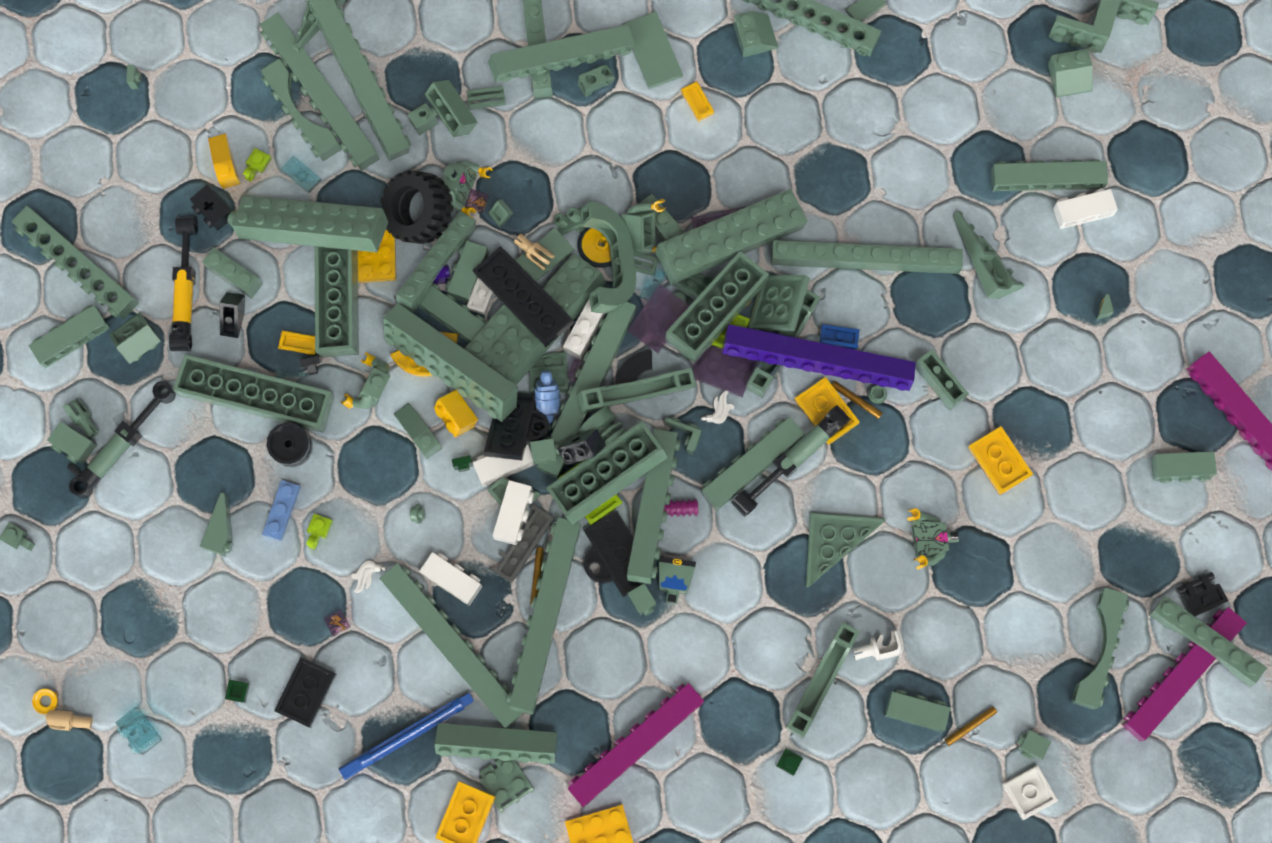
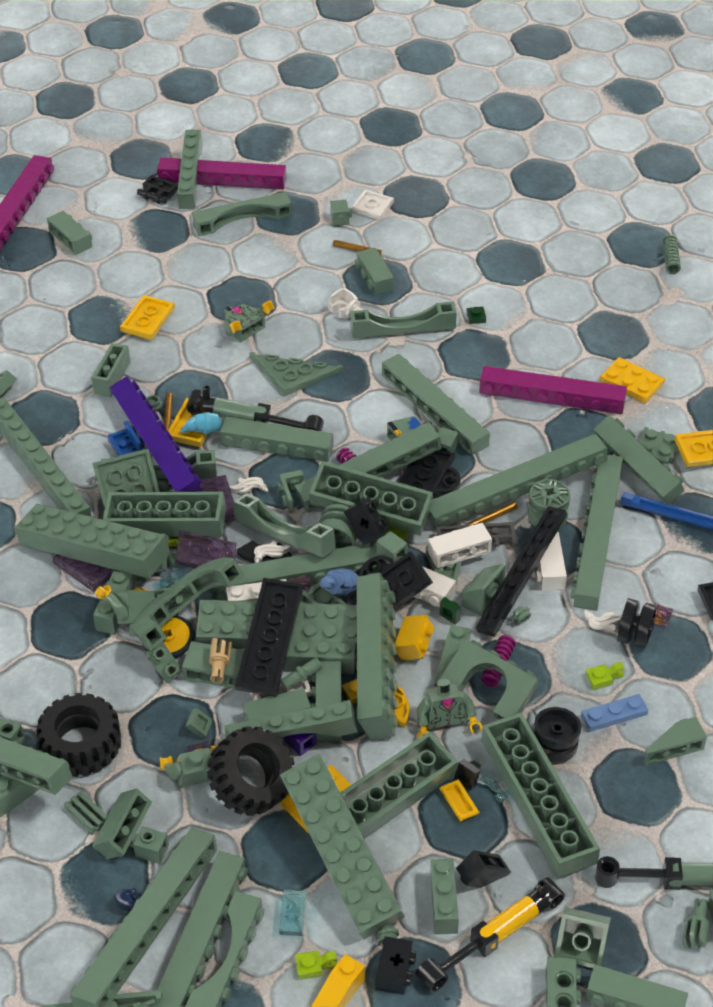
camera: 130 degrees left, 30 degrees down
none -> black tyre [36,693,121,777]
none -> dark blue hat [114,888,142,911]
none -> medium azure piece [181,412,223,434]
none -> white piece [254,540,290,563]
none -> sand green pin [281,657,323,691]
none -> sand green brick [382,354,490,456]
none -> sand green arch [439,639,539,720]
none -> sand green slope [461,564,506,616]
none -> black plate [475,506,567,637]
none -> magenta piece [481,635,516,687]
none -> sand green wheel [528,479,570,528]
none -> black wheel [617,598,657,649]

